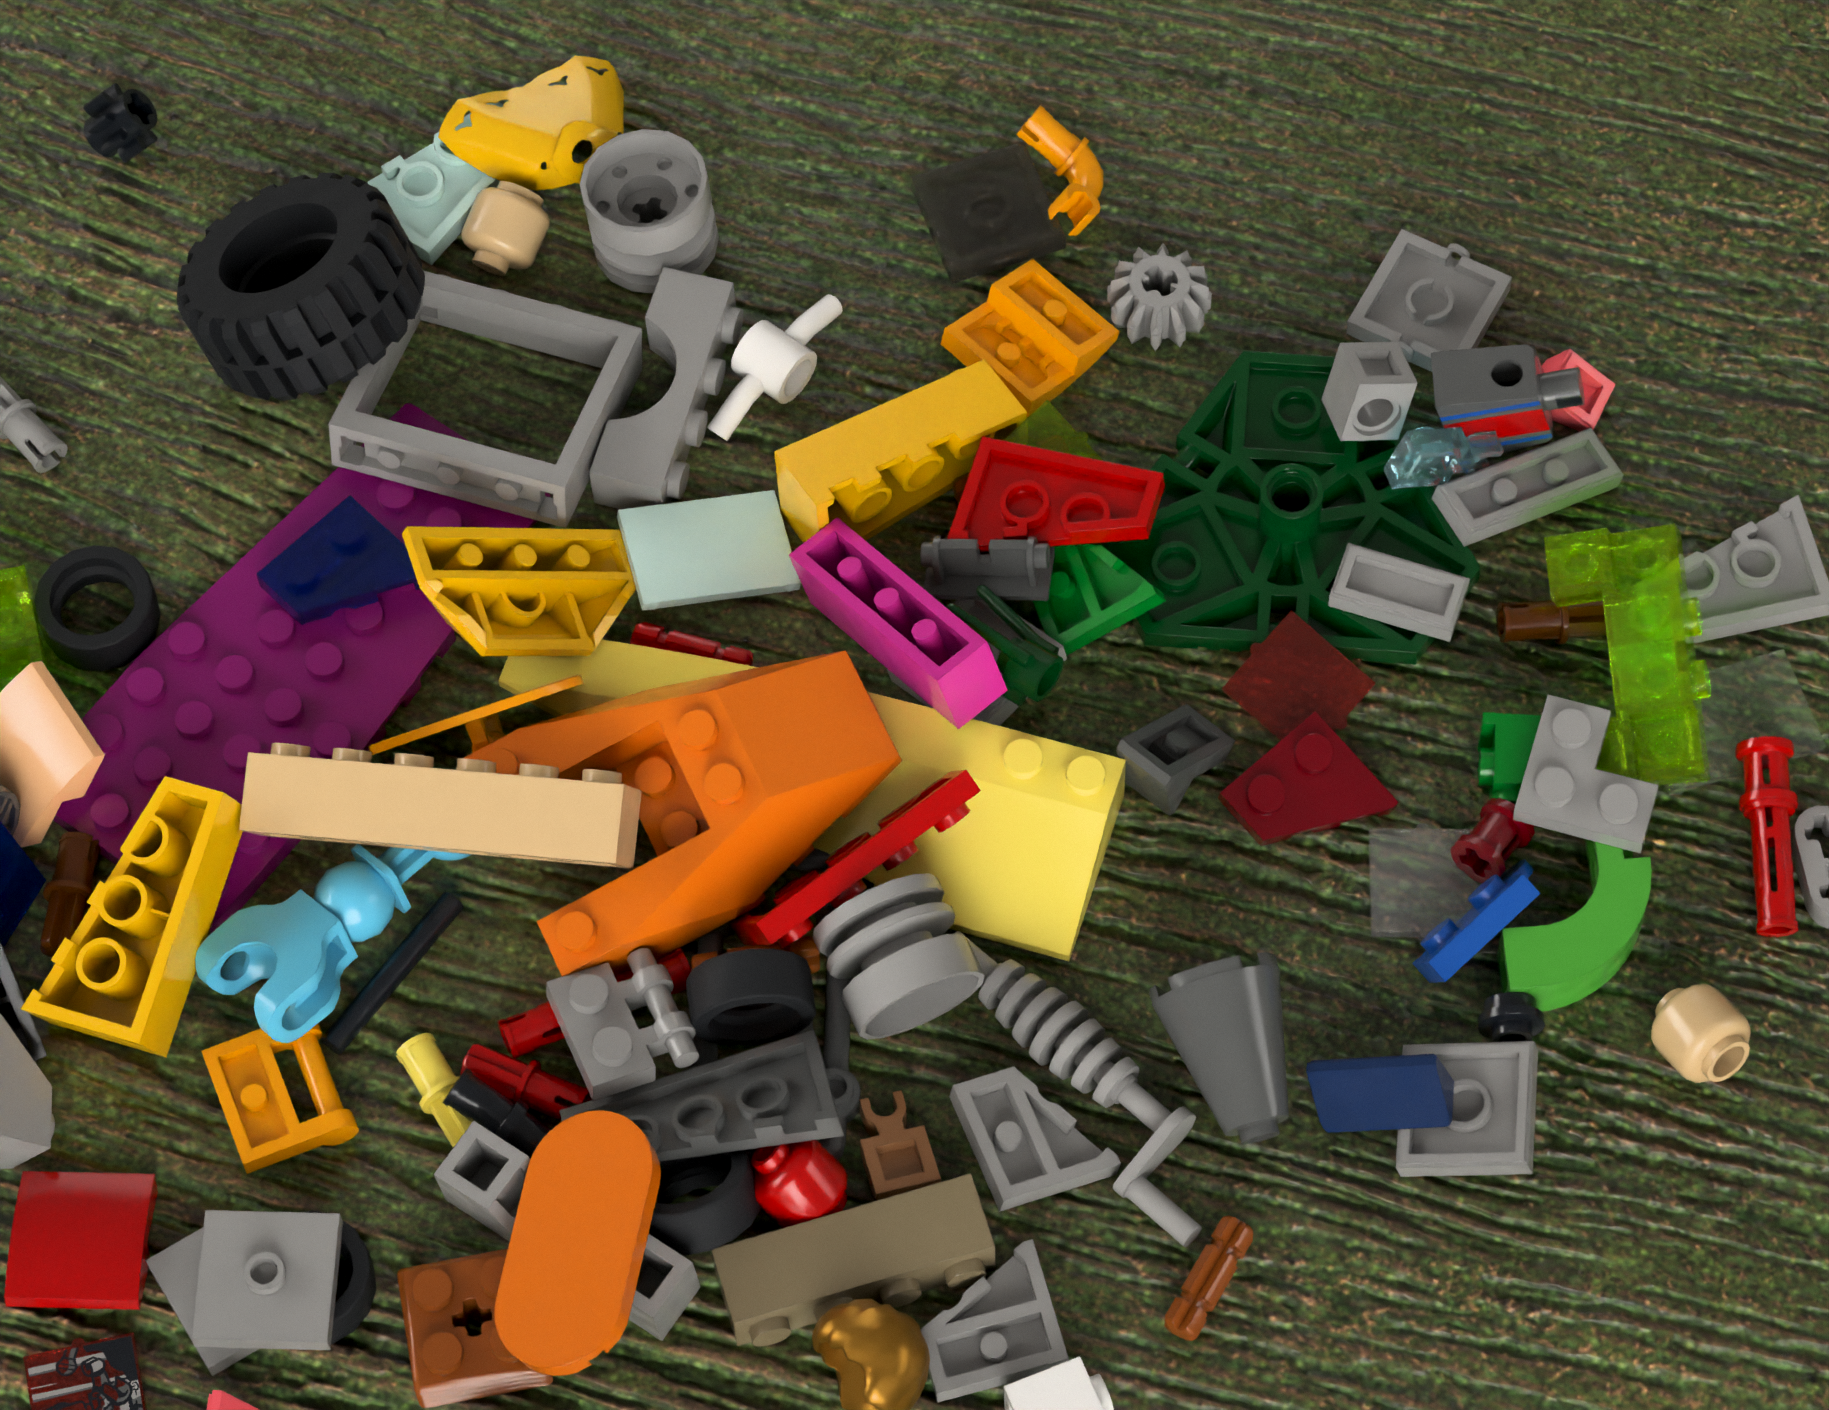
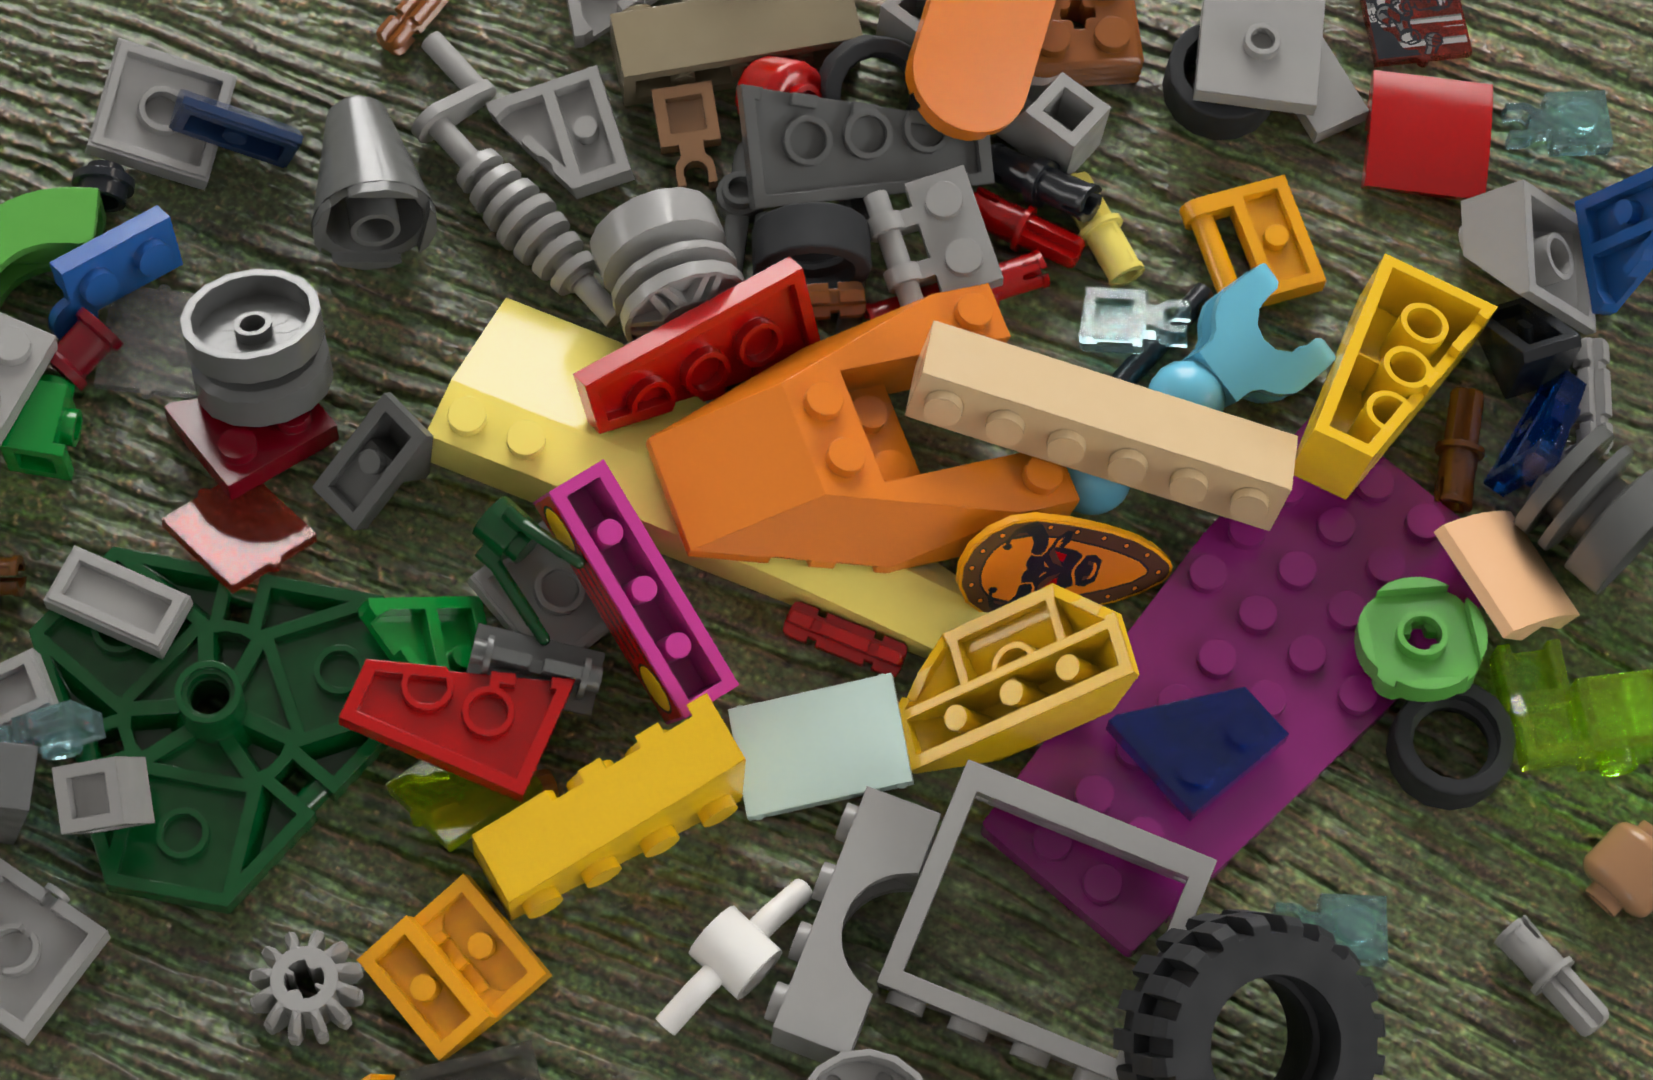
camera: 175 degrees right, 5 degrees up
none -> dark grey wheel [180,269,334,427]
none -> clear light blue plate [1079,287,1191,354]
none -> clear light blue plate [1271,893,1388,967]
none -> bright green plate [1354,577,1488,702]

